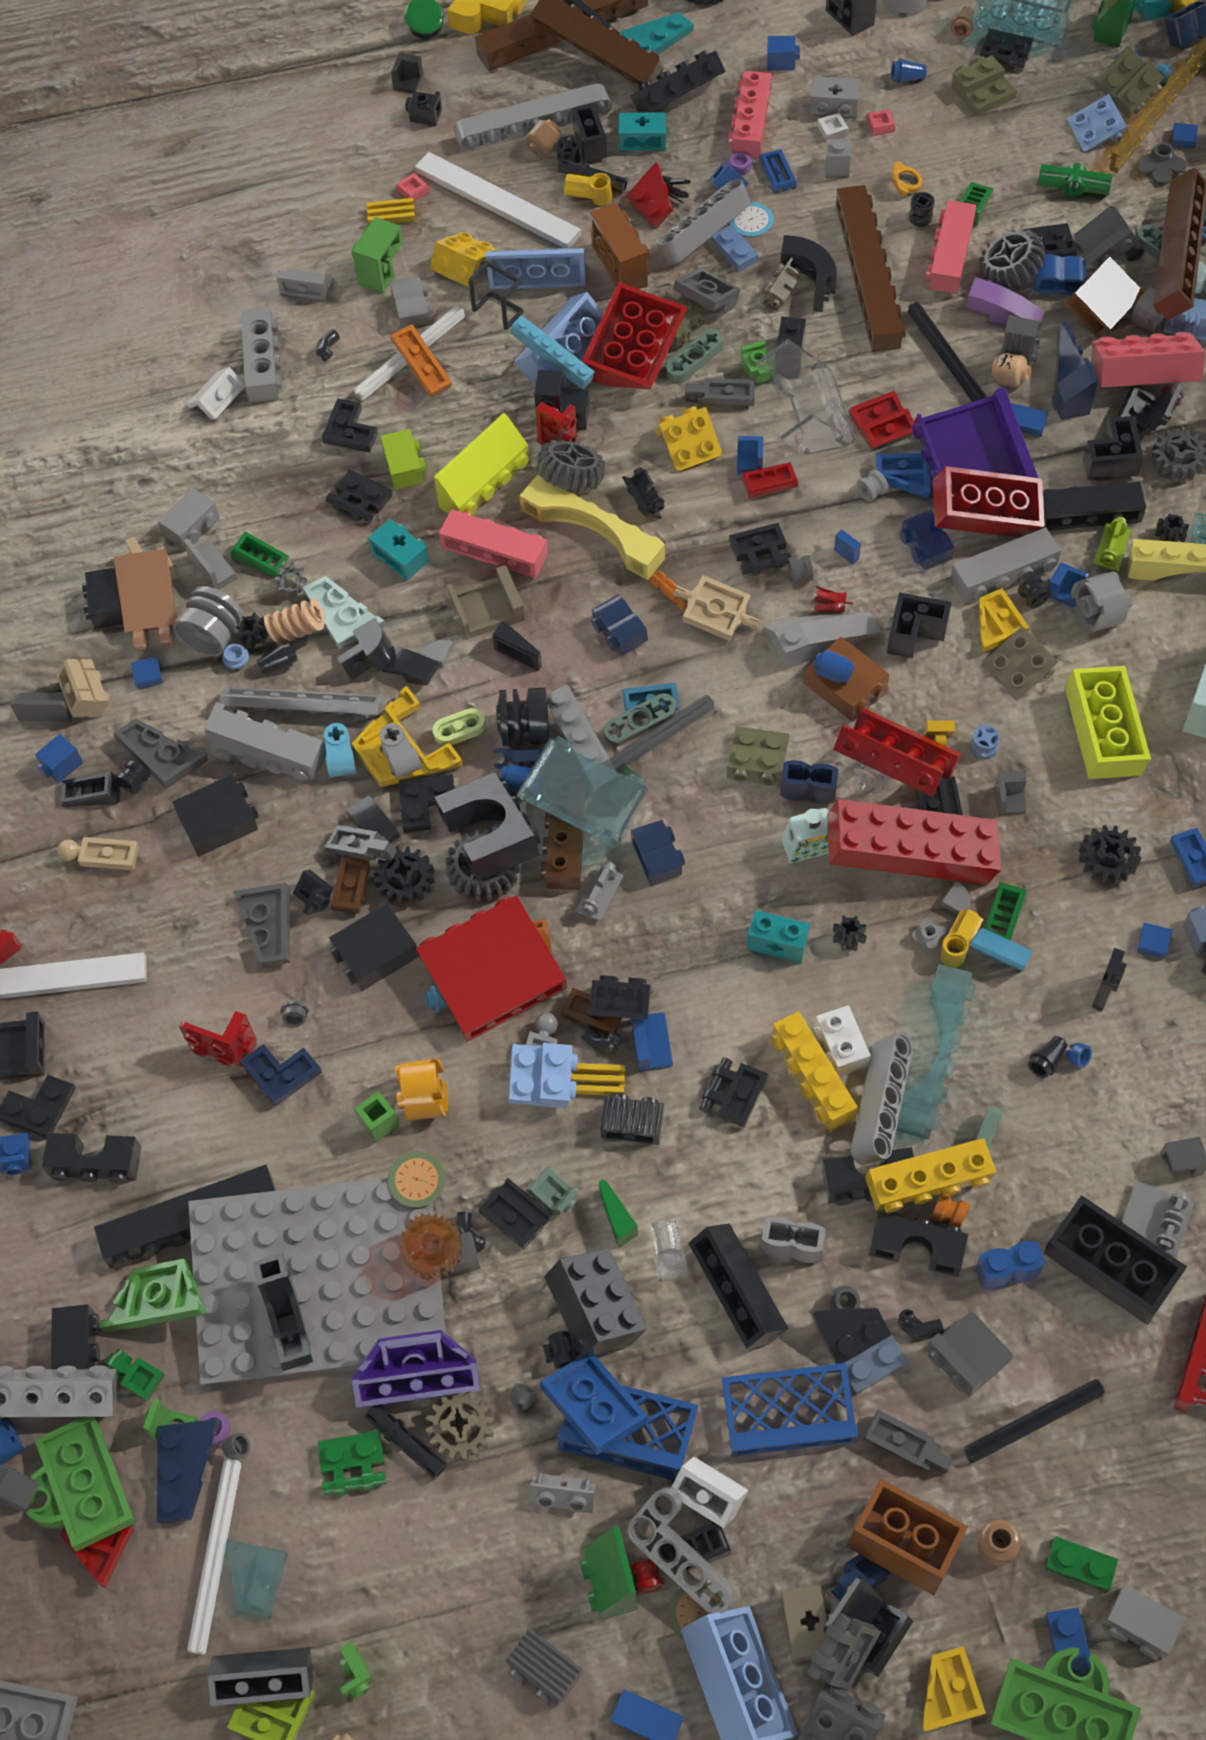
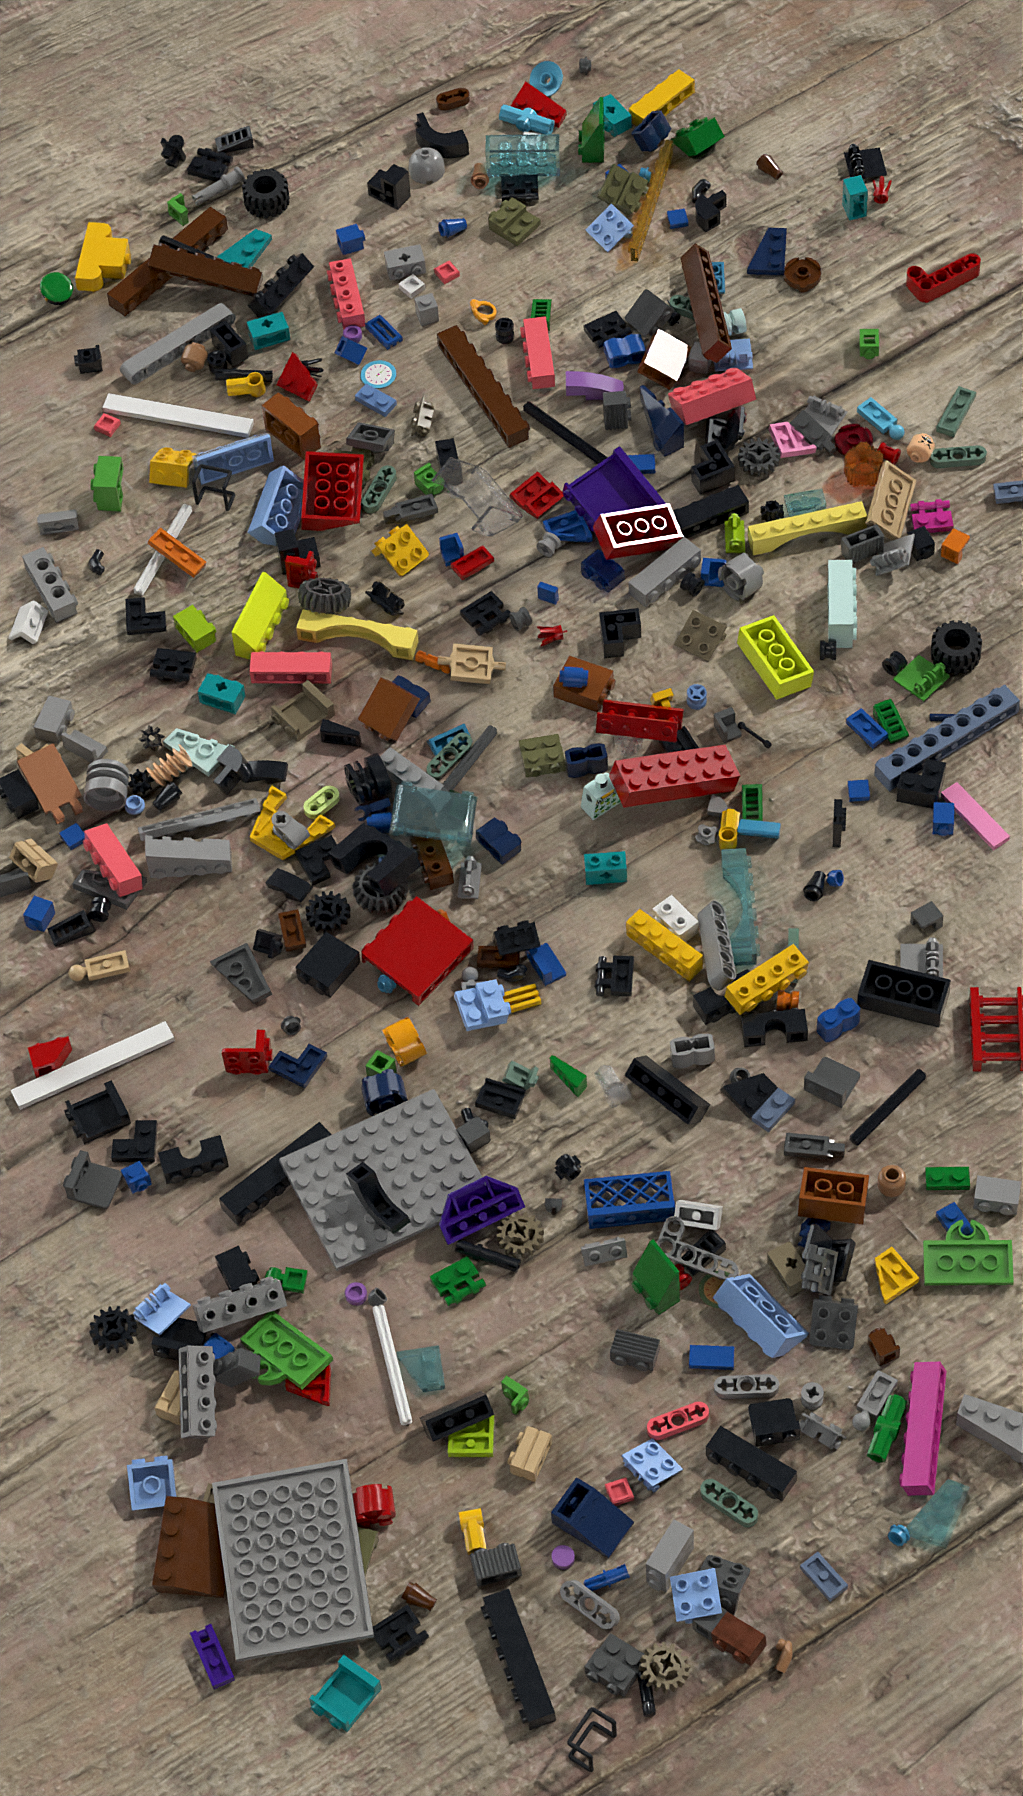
camera: 20 degrees left, 5 degrees down
bright green wing [99,1259,205,1333] -> none
bright green bracket [143,1399,197,1440] -> none
dark blue wing [157,1419,221,1524] -> none
black brick [172,774,259,857] -> none
green slope [231,531,290,577] -> none
medium azure piece [324,723,356,778] -> none
dark grey hinge [324,825,397,861] -> none
yellow tile [366,198,416,225] -> none
clear orange sticker [388,1151,445,1207] -> none
light grey brick [390,275,433,329] -> none
pearl dark grey panel [391,53,423,93] -> none
clear orange brick [400,1213,463,1280] -> none
light grey tile [419,640,453,667] -> none
medium azure piece [510,315,594,390] -> none
blue plate [540,1355,648,1455] -> none
black piece [544,1248,647,1359] -> none
black brick [600,1094,664,1145] -> none
light grey beam [657,179,751,265] -> none
blue fence [722,1363,858,1457] -> none
light grey wedge [763,611,881,670] -> none
black arch [780,235,837,312] -> none
black gear [832,915,867,951] -> none
black arm [898,1309,944,1340] -> none
yellow wing [978,588,1029,653] -> none
dark grey gear [979,228,1046,290] -> none
light nougat head [991,353,1031,388] -> none
green piece [1037,163,1113,196] -> none
black gear [1079,825,1142,885] -> none
dark grey plate [1138,143,1186,184] -> none
none -> coral brick [83,823,142,897]
none -> dark orange brick [358,677,420,741]
none -> dark blue brick [361,1069,408,1116]
none -> black hinge [738,722,772,749]
none -> black wheel [820,640,836,661]

